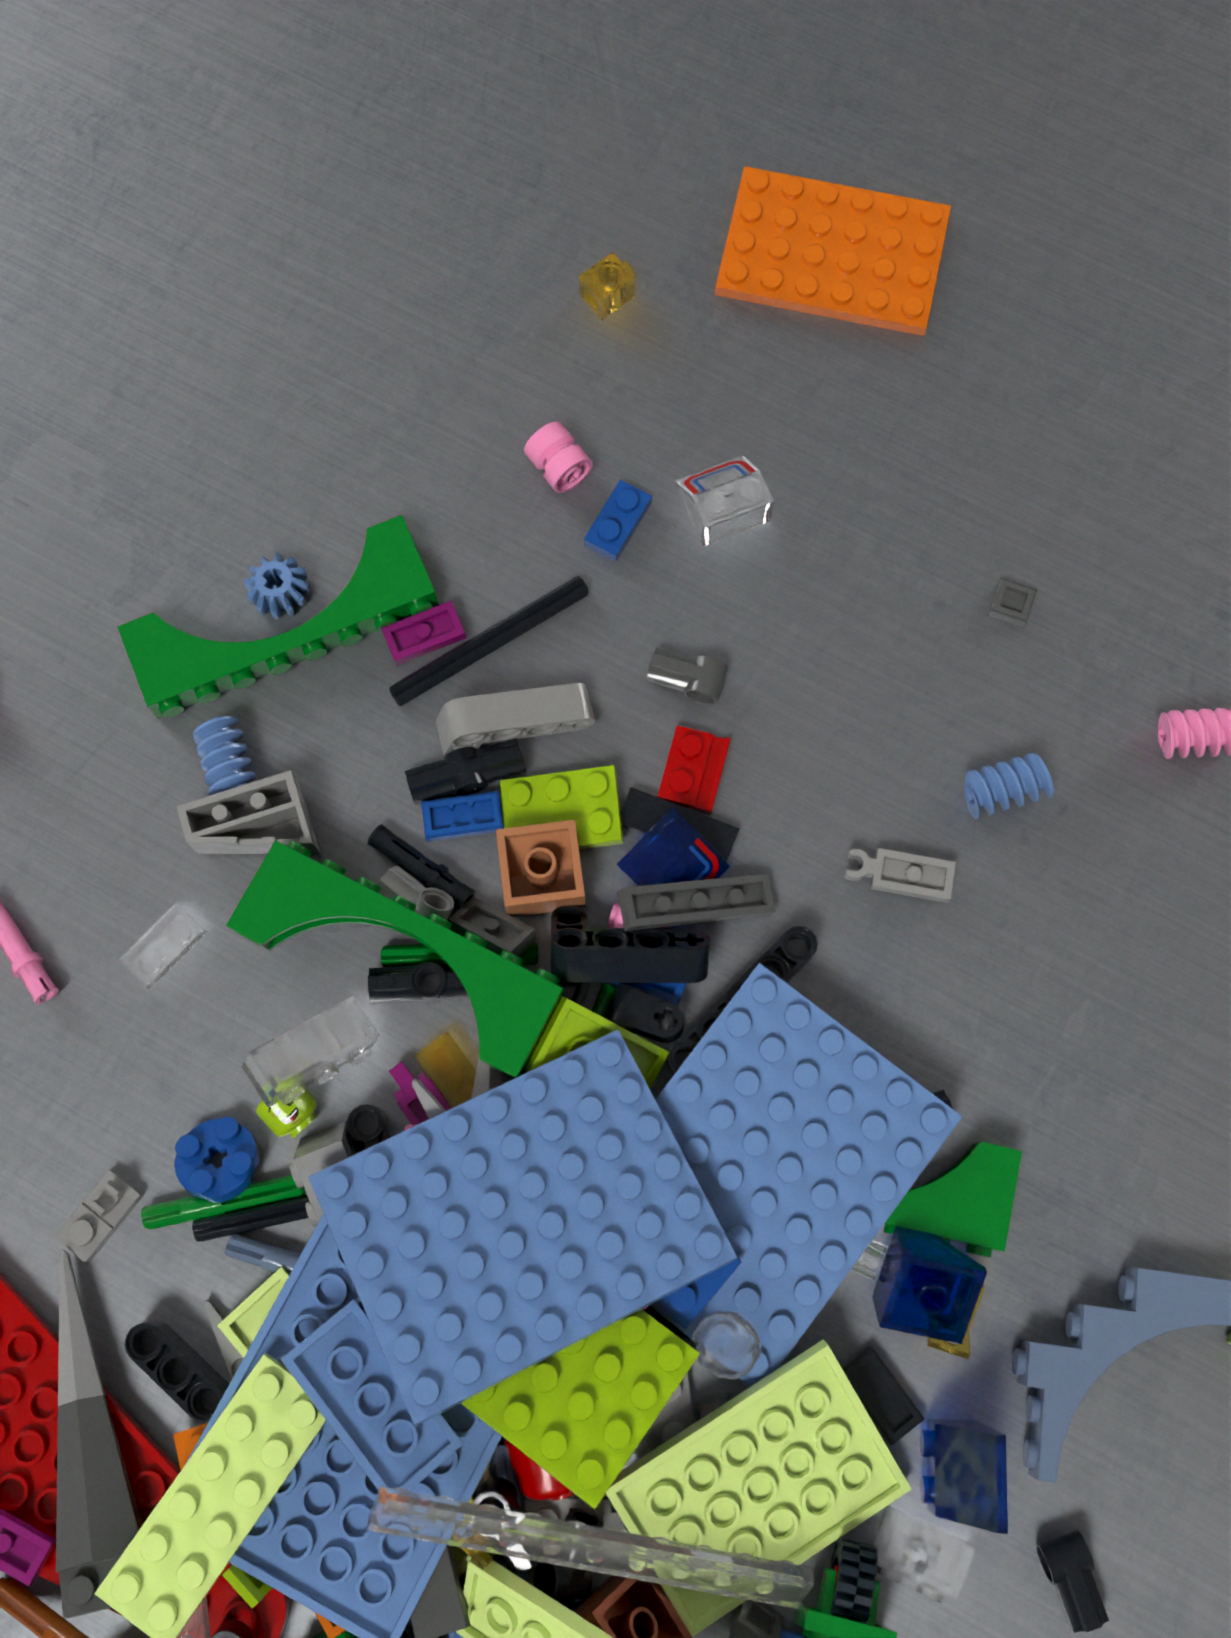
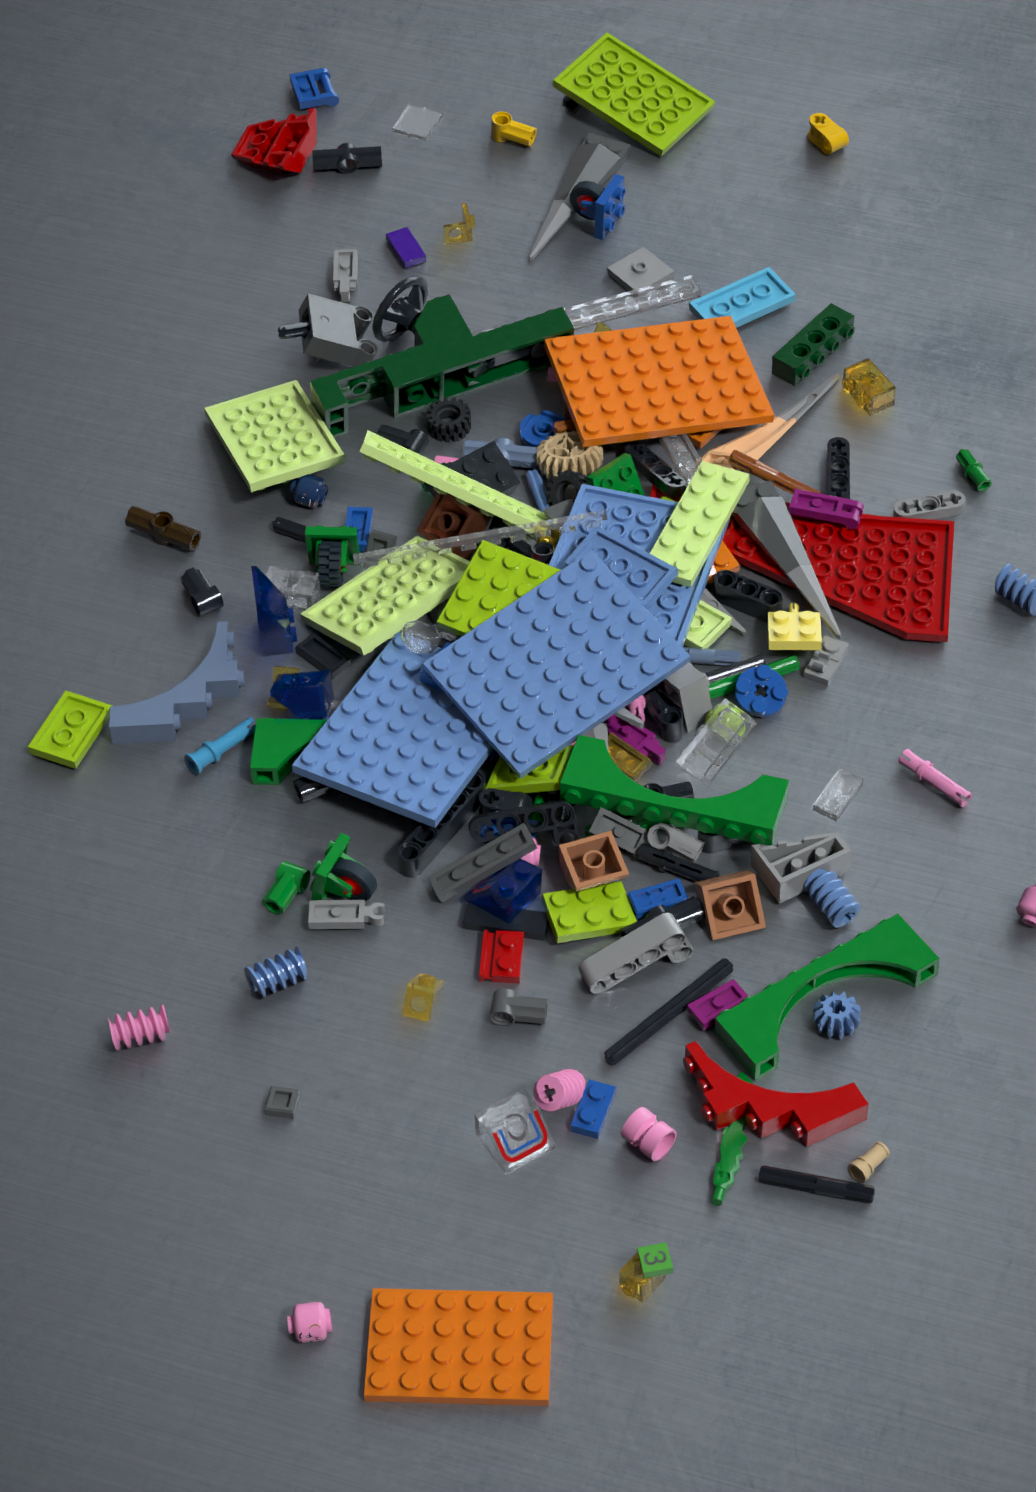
camera: 170 degrees right, 25 degrees down
none -> dark azure pin [184,717,256,775]
none -> green piece [262,861,311,915]
none -> bright pink head [287,1302,332,1343]
none -> plate [310,833,377,901]
none -> clear yellow bracket [402,974,445,1021]
none -> bright pink piece [533,1069,586,1112]
none -> bright green tile [637,1242,673,1279]
none -> red arch [683,1041,869,1147]
none -> nougat slope [694,870,766,940]
none -> green sword [711,1072,753,1206]
none -> black axle [759,1165,875,1203]
none -> light yellow plate [767,603,822,650]
none -> tan pin [847,1141,890,1183]

